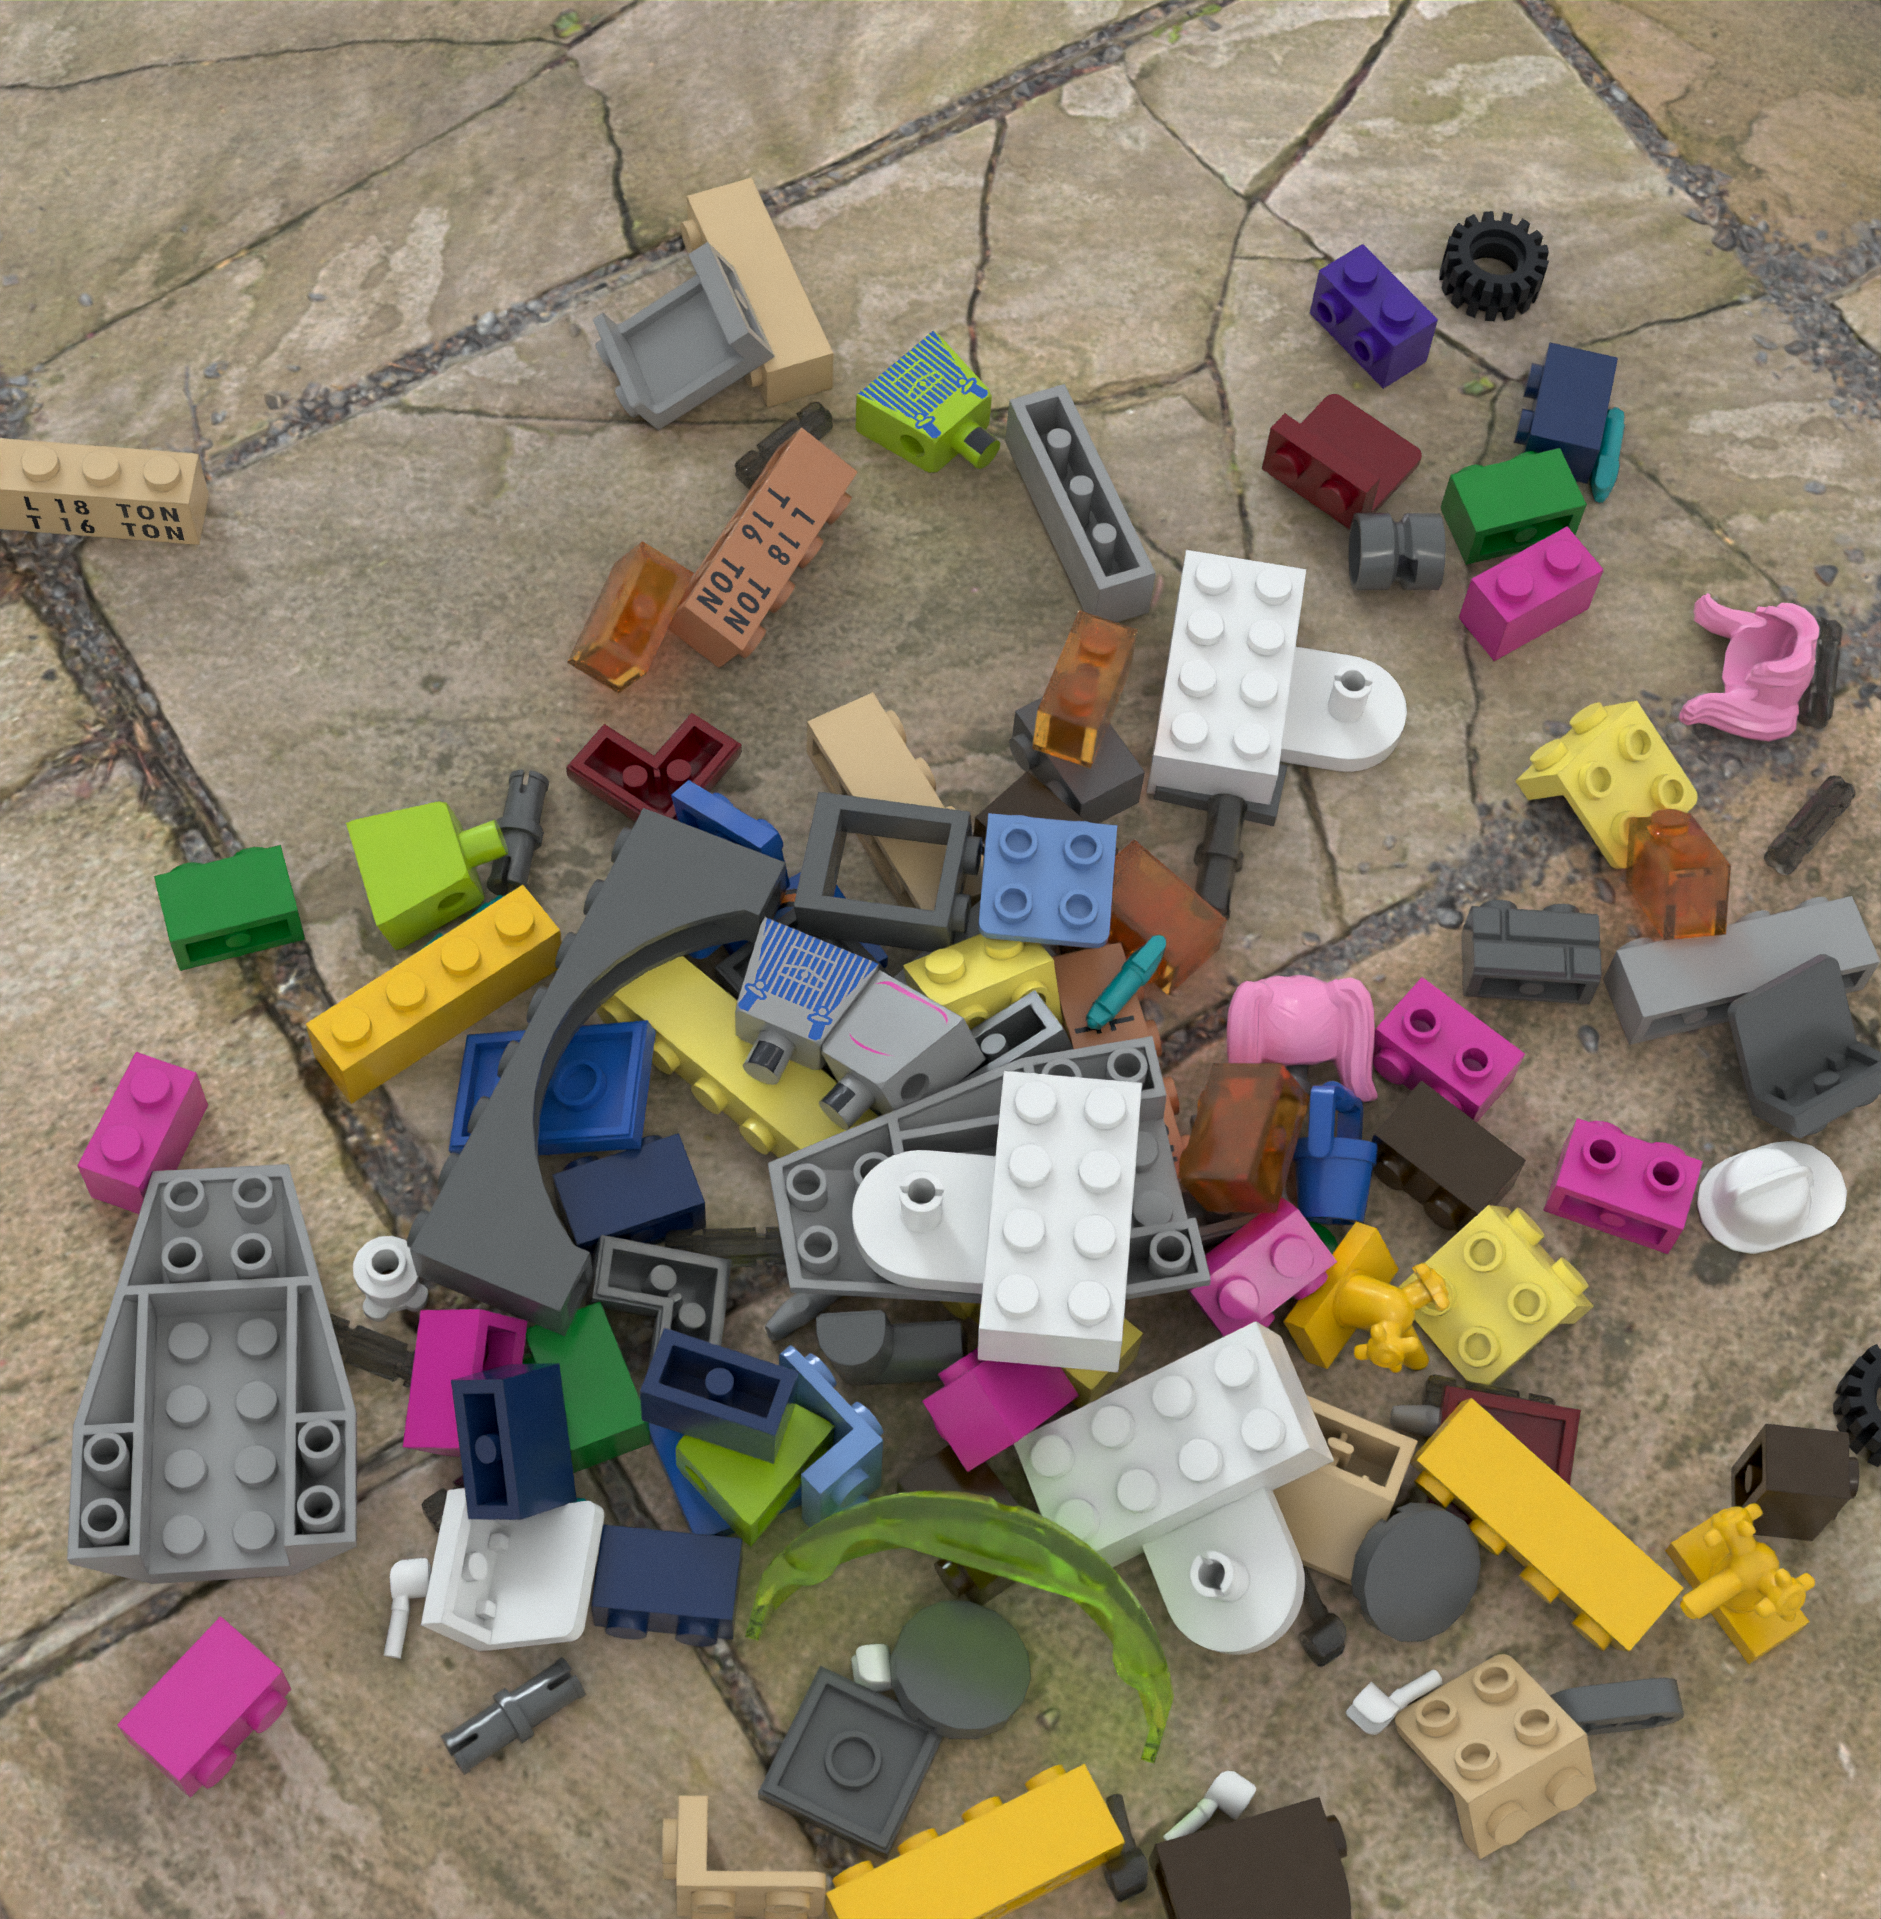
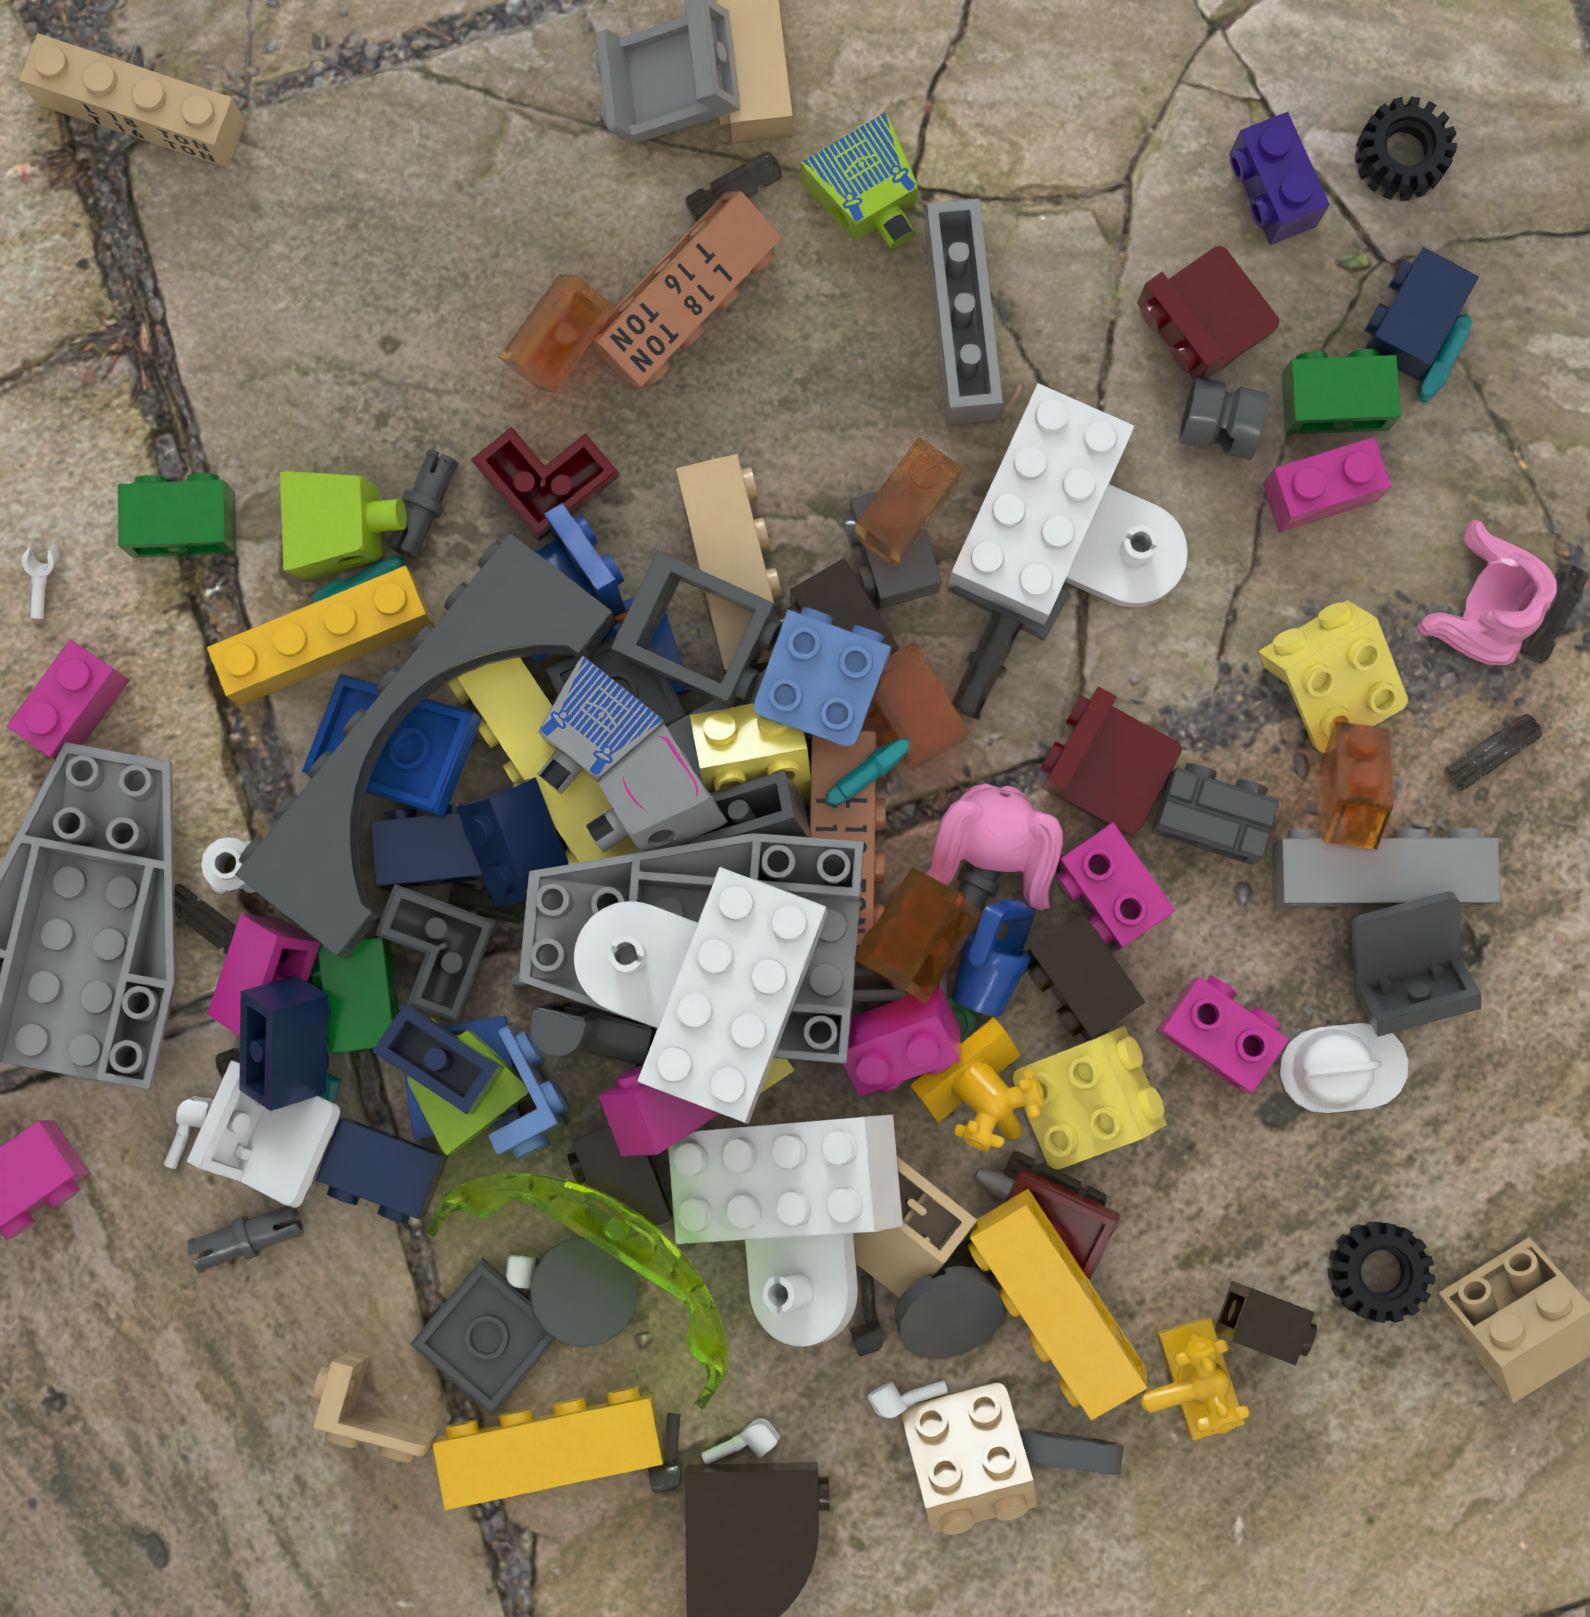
camera: 20 degrees right, 20 degrees up
none -> white hand [21,542,60,619]
none -> dark blue brick [456,777,569,908]
none -> dark red bracket [1040,686,1182,835]

